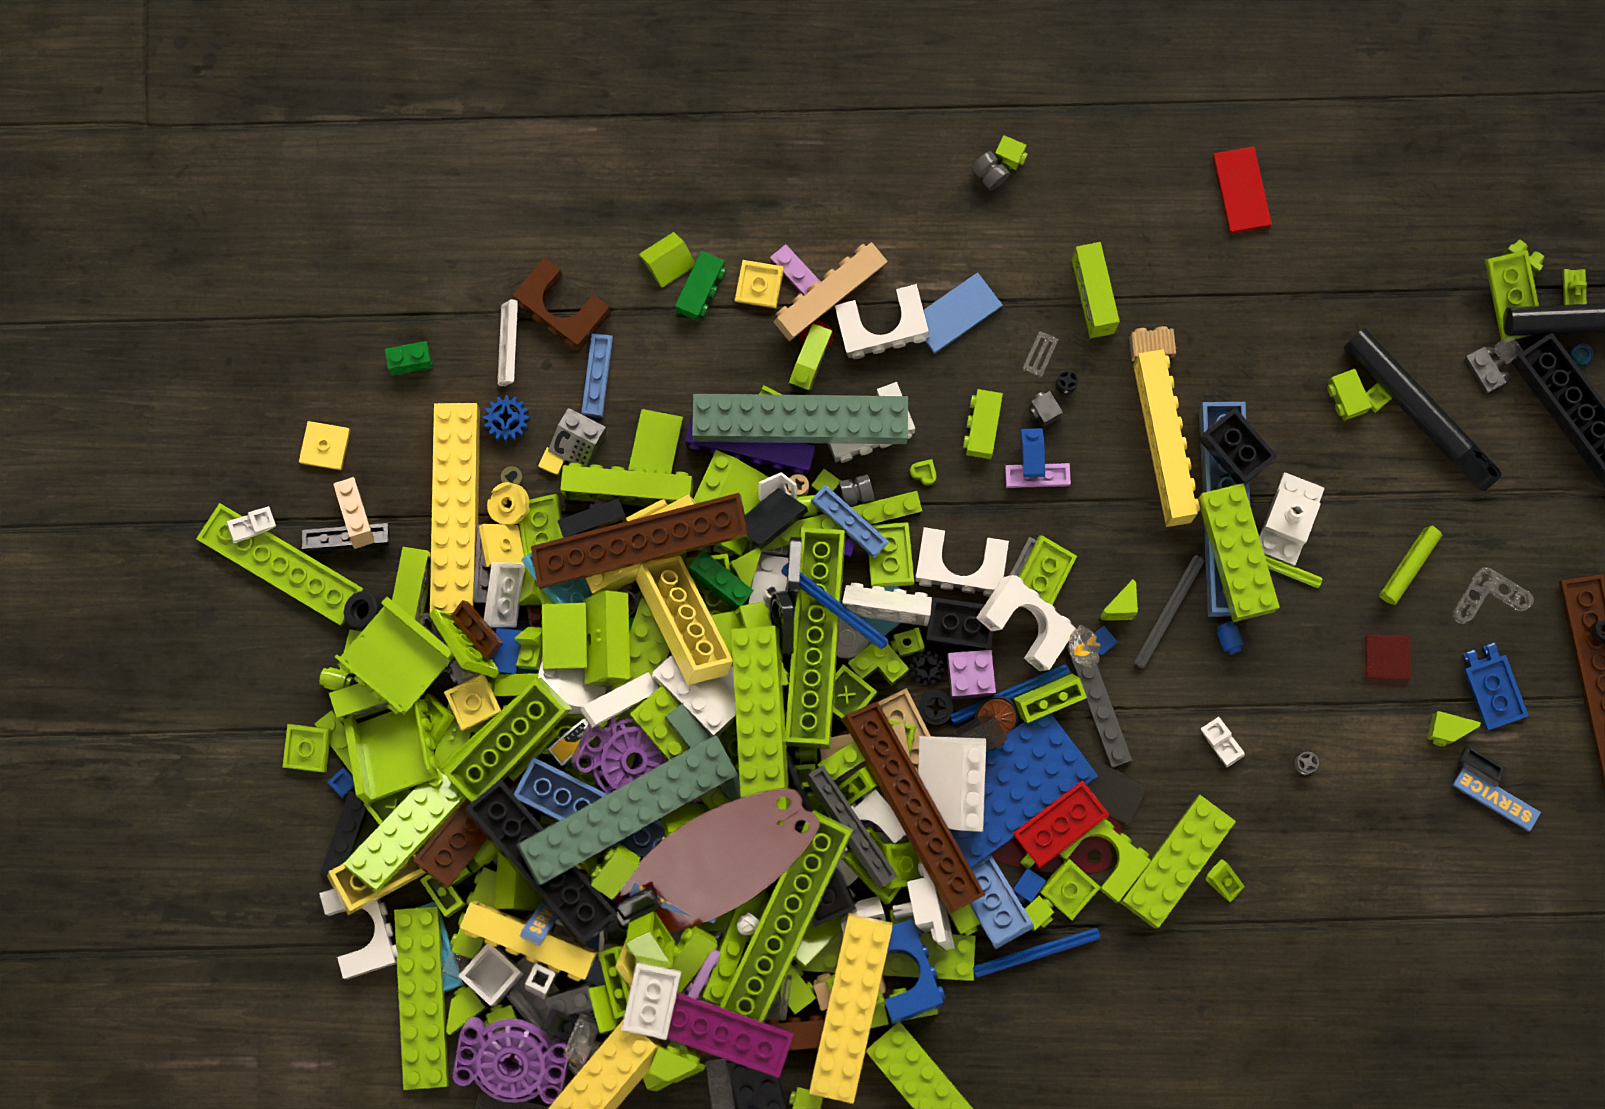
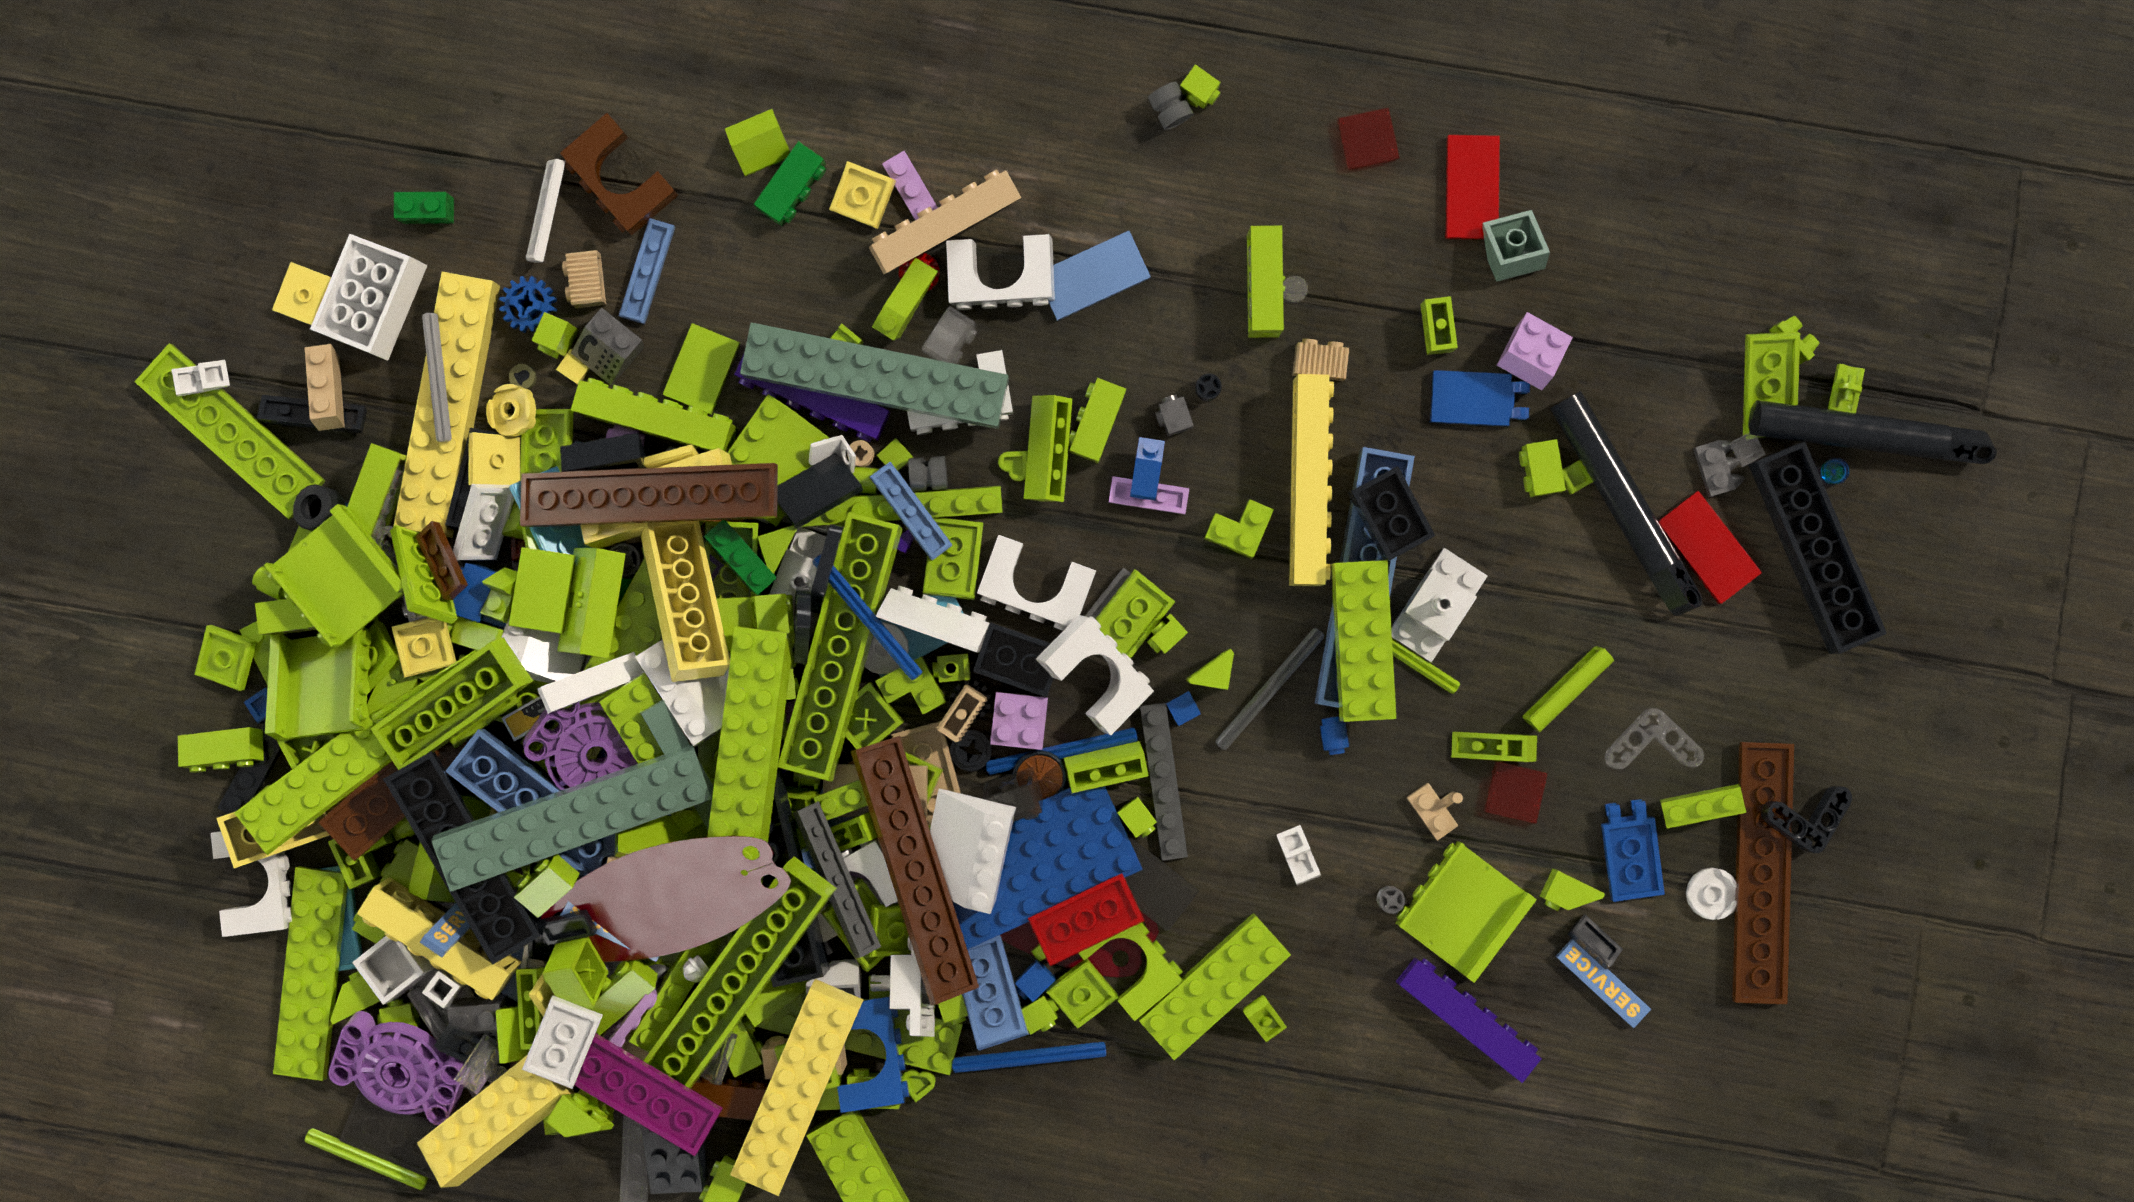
camera: 10 degrees right, 10 degrees up
clear tile [441,951,470,980] -> none
clear tile [1022,331,1059,378] -> none
clear hair [1068,625,1101,667] -> none
none -> lime brick [178,727,264,773]
none -> white slope [310,234,427,360]
none -> light grey axle [422,313,452,442]
none -> lime brick [532,312,579,359]
none -> tan brick [562,250,606,308]
none -> lime tile [902,1069,936,1102]
none -> clear brick [921,306,977,364]
none -> tan brick [936,685,988,742]
none -> lime brick [1024,395,1072,502]
none -> lime brick [1117,796,1157,838]
none -> lime brick [1147,613,1188,654]
none -> lime brick [1204,500,1274,559]
none -> clear tile [1283,276,1308,303]
none -> clear red tile [1337,108,1400,170]
none -> lime panel [1396,841,1537,983]
none -> dark purple brick [1396,958,1542,1083]
none -> tan plate [1406,783,1463,841]
none -> lime brick [1420,296,1458,355]
none -> blue tile [1430,370,1530,427]
none -> lime slope [1451,732,1537,762]
none -> sand green slope [1482,210,1550,282]
none -> lavender brick [1497,312,1573,390]
none -> red tile [1658,491,1762,604]
none -> lime brick [1660,784,1746,828]
none -> white tile [1686,868,1737,920]

